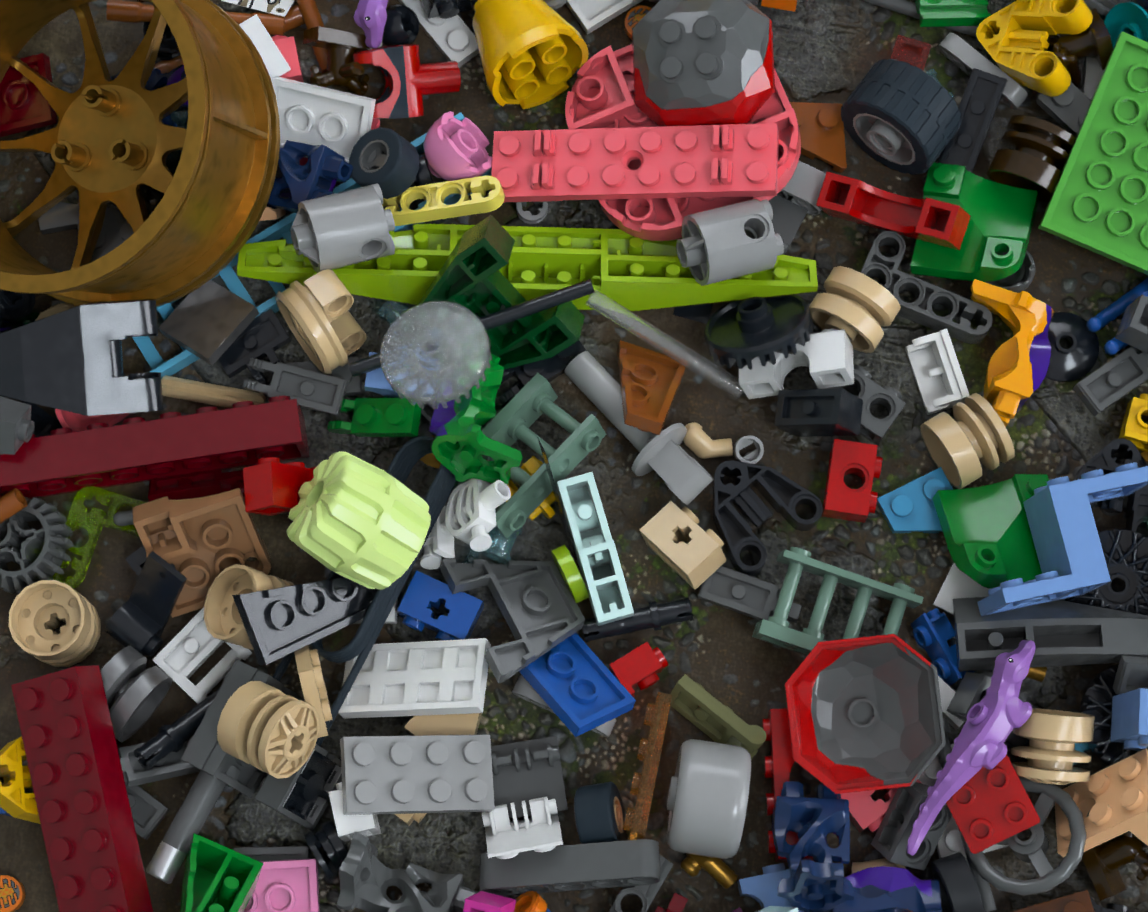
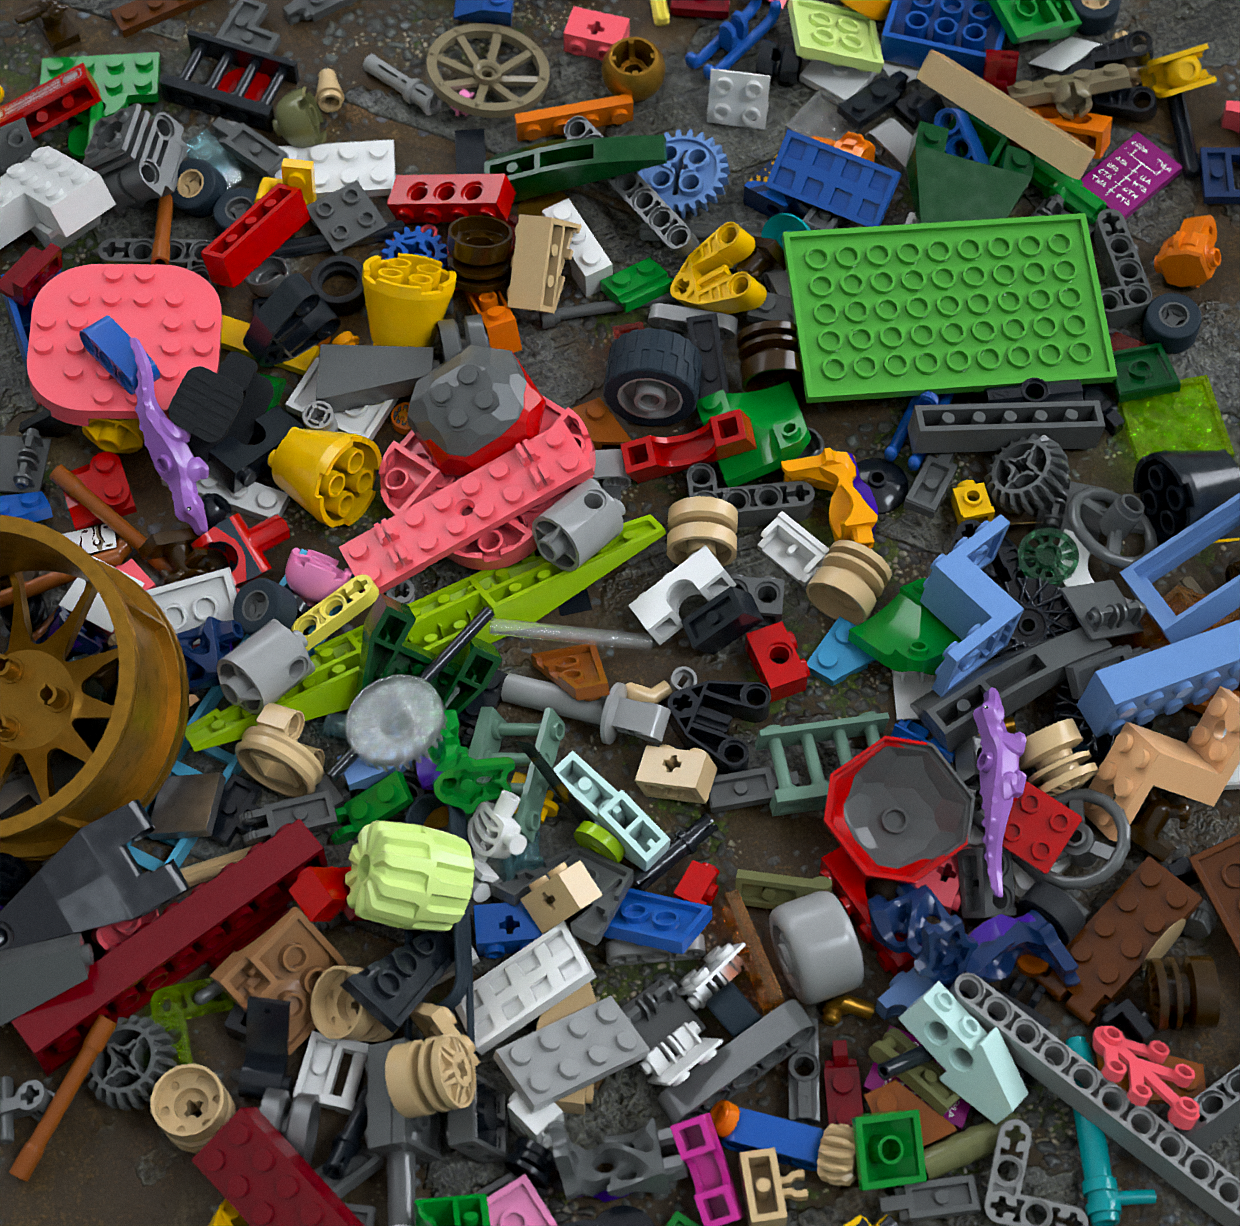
camera: 30 degrees left, 15 degrees down
black wheel [704,294,814,370] -> none
none -> tan brick [520,860,602,934]
none -> white hinge [677,942,746,1011]

